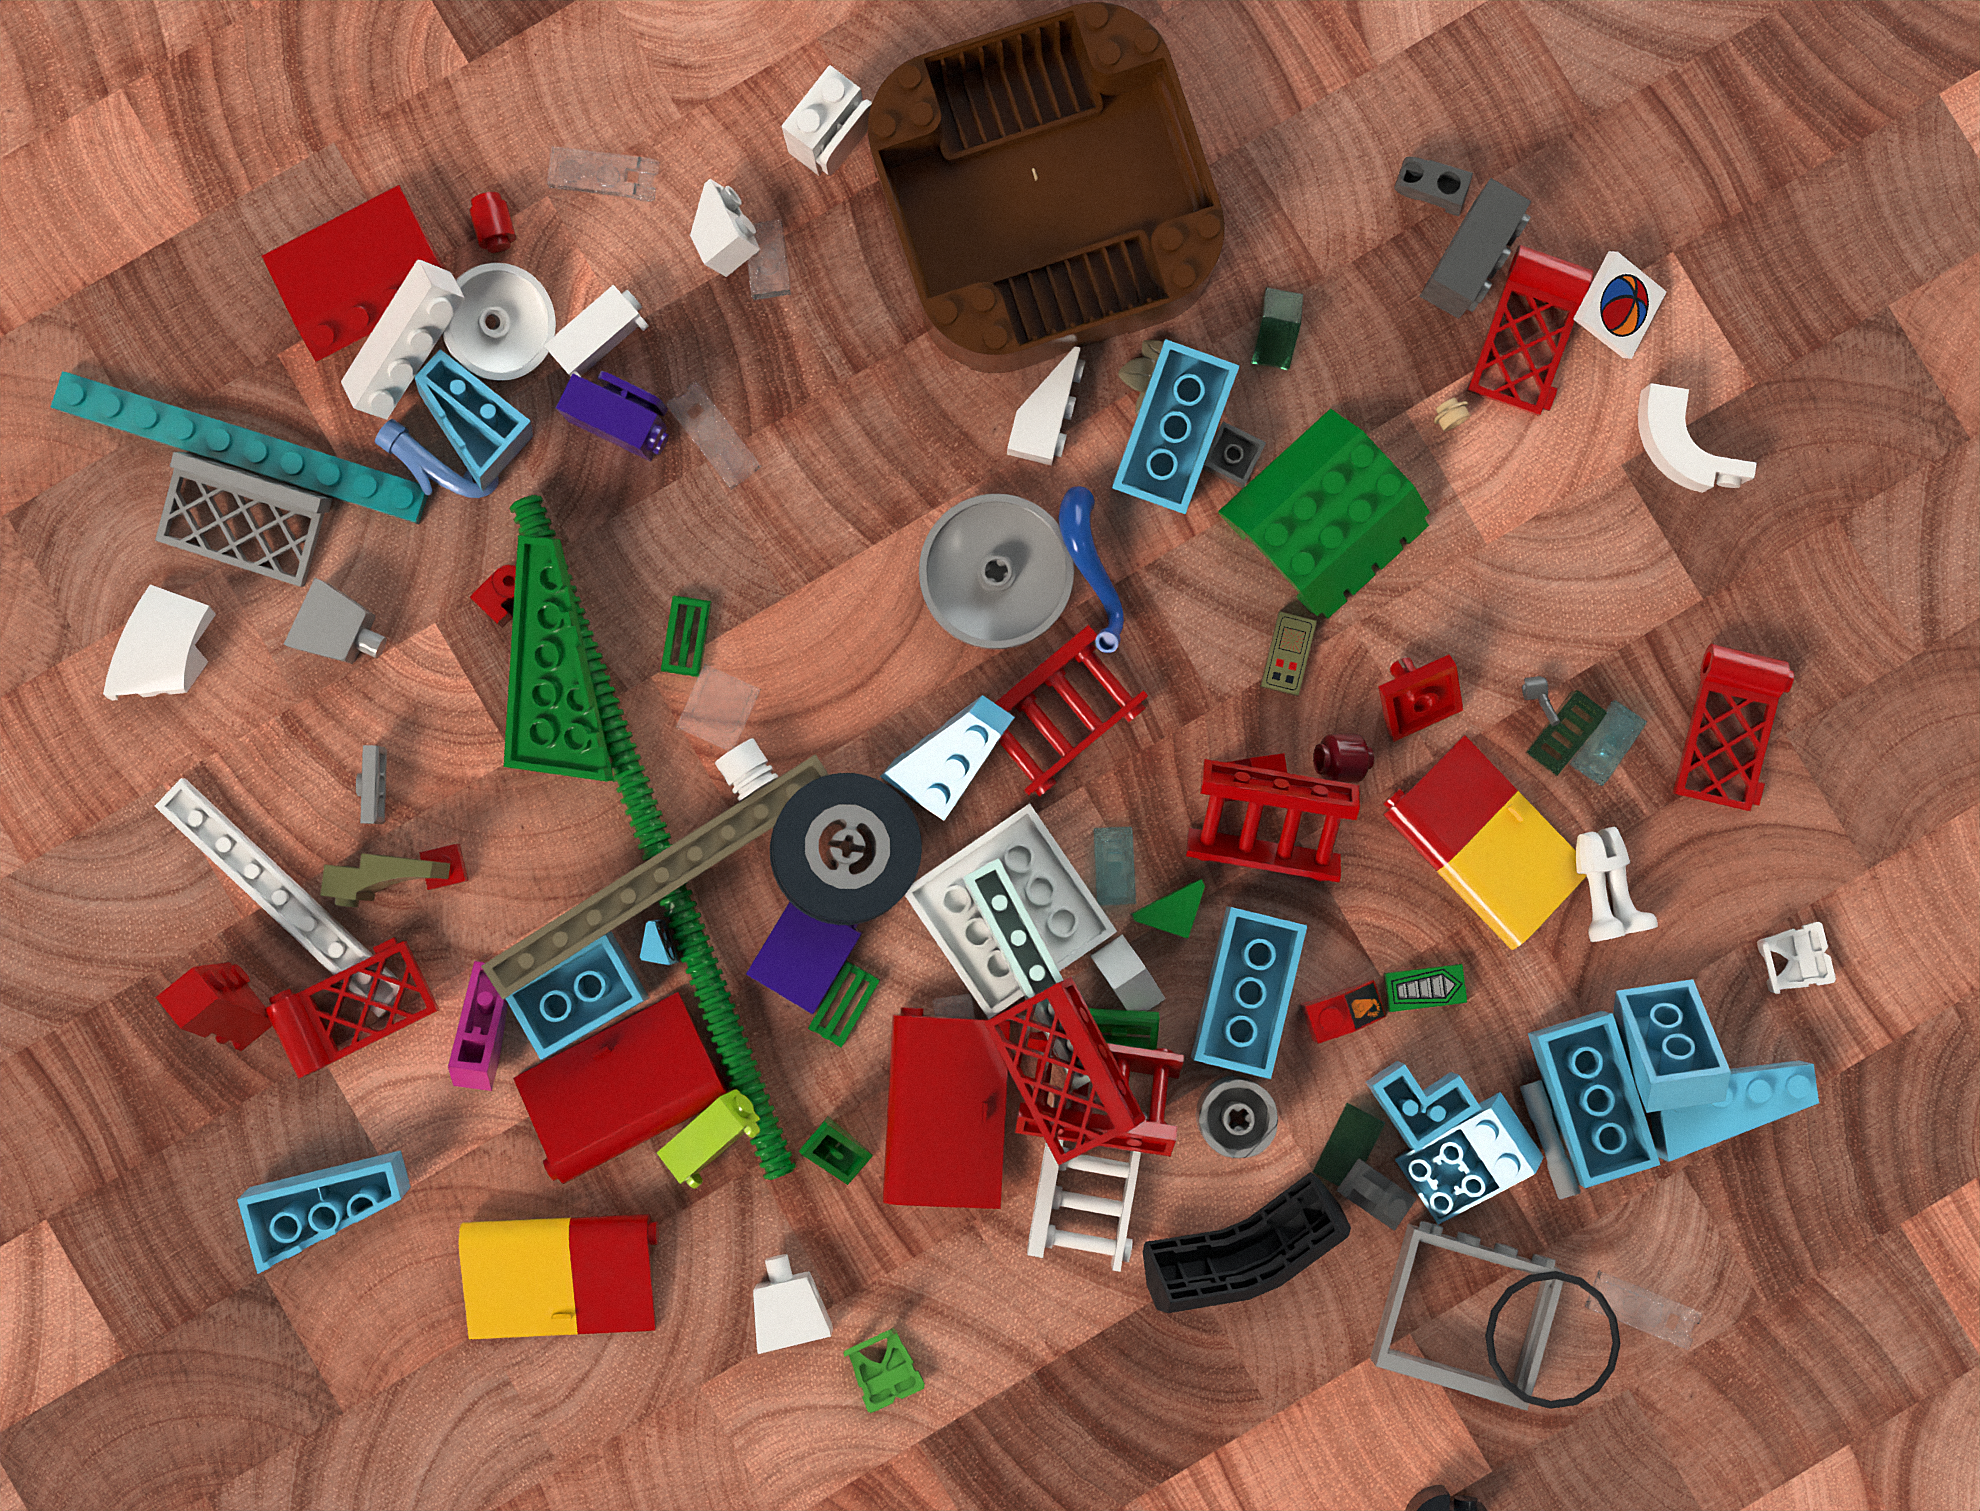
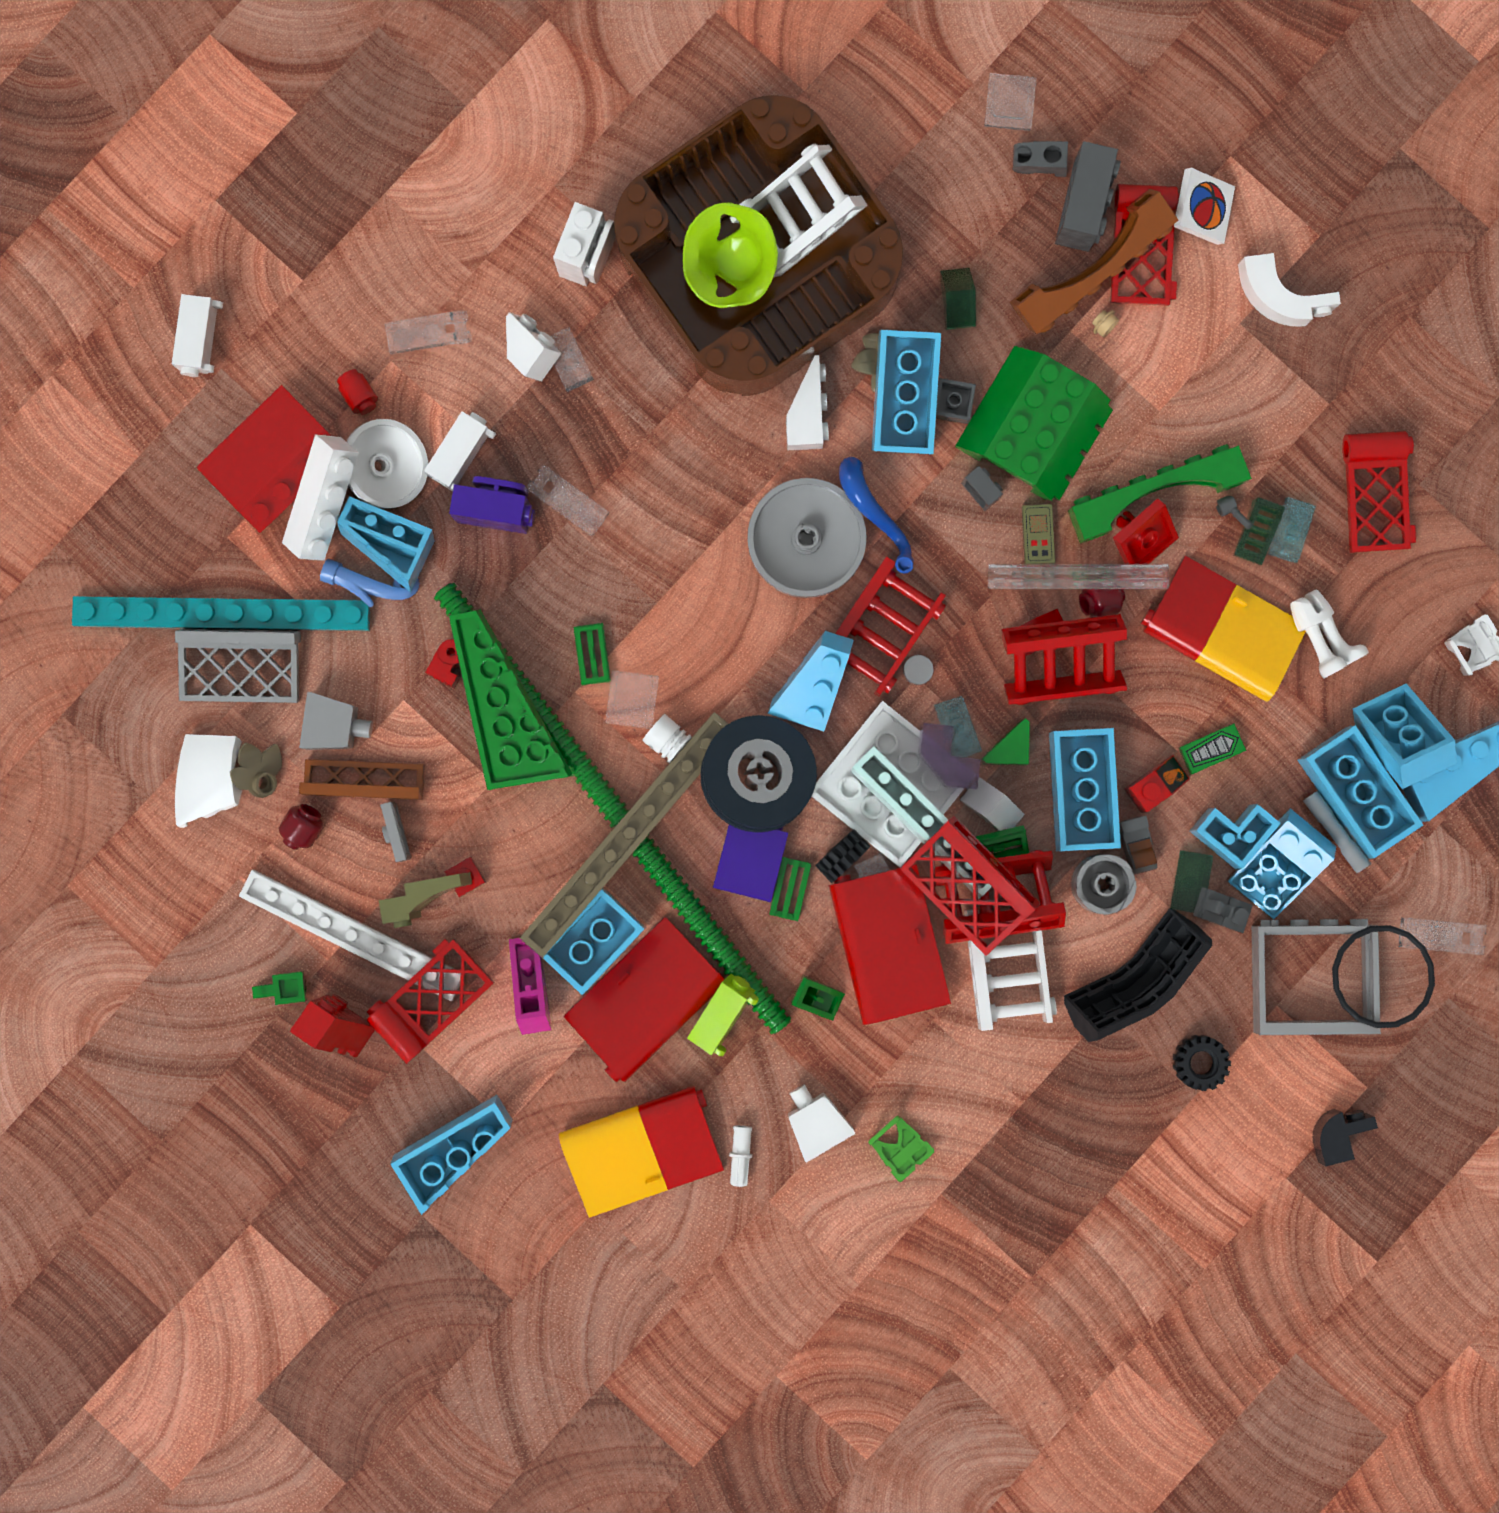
camera: 15 degrees left, 0 degrees up
medium azure slope [640,919,679,965] -> none
none -> white brick [172,294,223,377]
none -> dark tan plate [229,743,282,798]
none -> green plate [252,971,307,1005]
none -> dark red head [278,804,324,850]
none -> dark orange fence [299,759,425,800]
none -> lime piece [683,203,778,308]
none -> white axle [729,1125,753,1187]
none -> white fence [730,144,868,277]
none -> black tyre [815,829,870,883]
none -> light grey tile [903,655,934,685]
none -> clear purple brick [918,723,981,790]
none -> dark grey piece [961,466,1003,511]
none -> clear piece [984,73,1037,131]
none -> clear tile [988,564,1169,589]
none -> dark orange arch [1009,189,1179,334]
none -> green arch [1068,444,1252,544]
none -> leg [1119,816,1157,875]
none -> black tyre [1173,1035,1231,1091]

